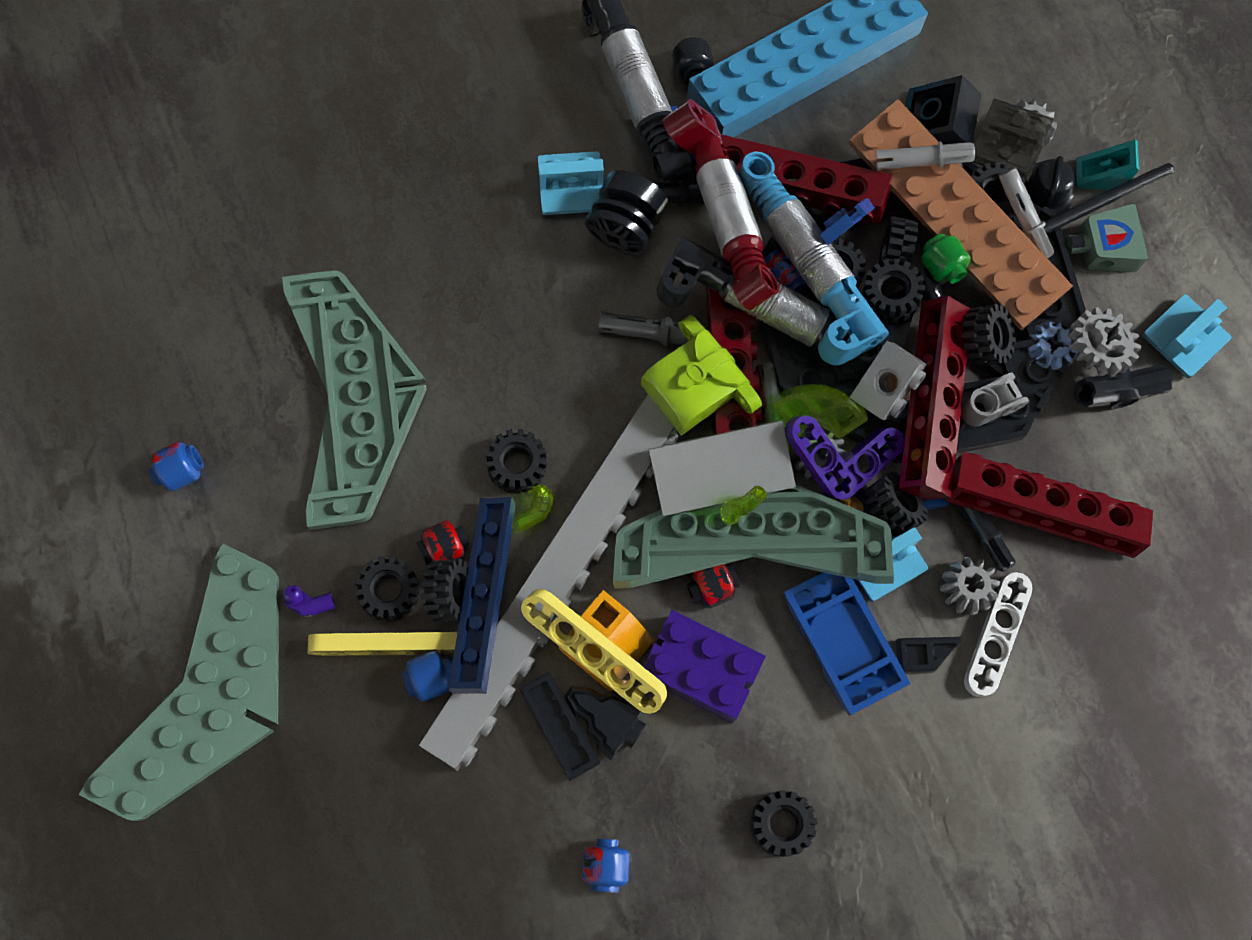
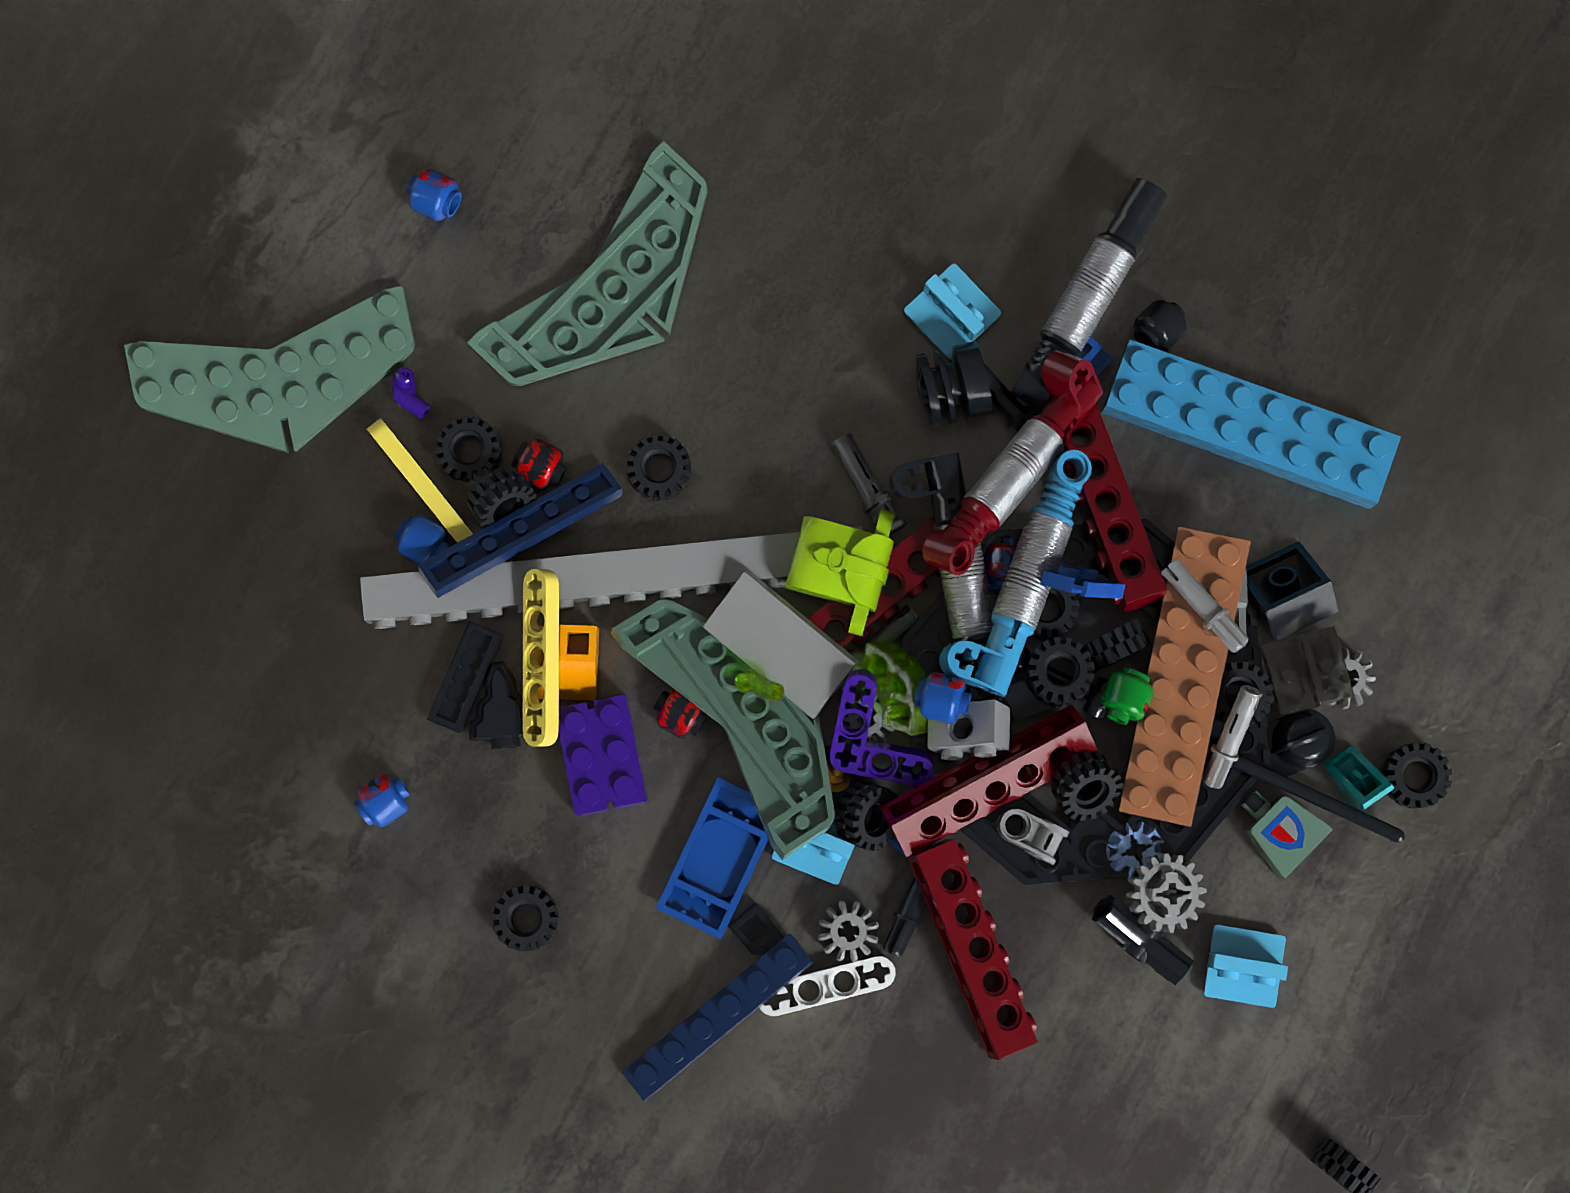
camera: 60 degrees right, 10 degrees up
clear neon green arm [514,484,554,531] -> none
none -> dark blue plate [622,933,814,1101]
none -> blue head [915,672,971,724]
none -> black tyre [1382,743,1452,809]

